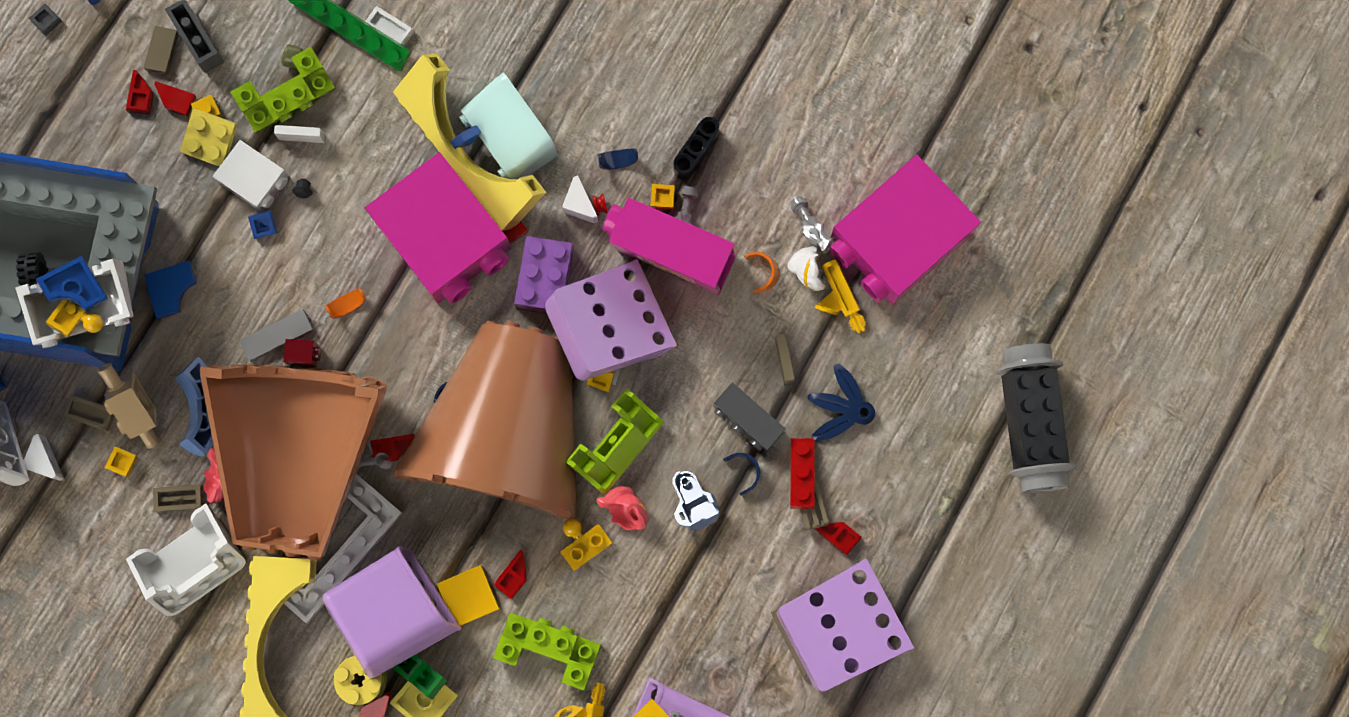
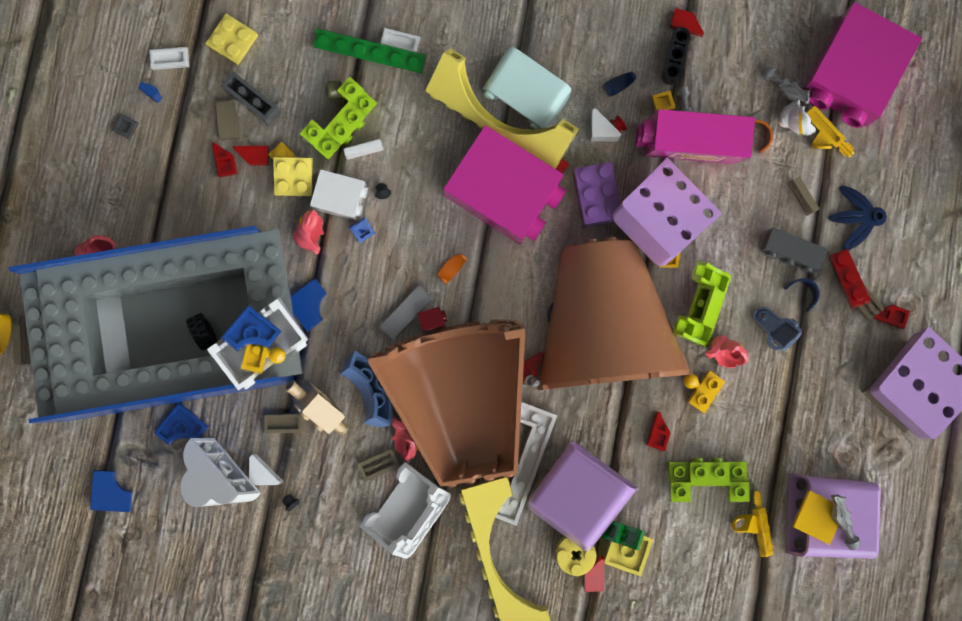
camera: 25 degrees left, 5 degrees up
yellow plate [105,446,139,478] -> none
yellow tile [437,565,499,626] -> none
blue tile [450,125,481,149] -> none
none -> black piece [282,494,299,511]
none -> coral hair [293,210,324,255]
none -> red tile [669,8,704,37]

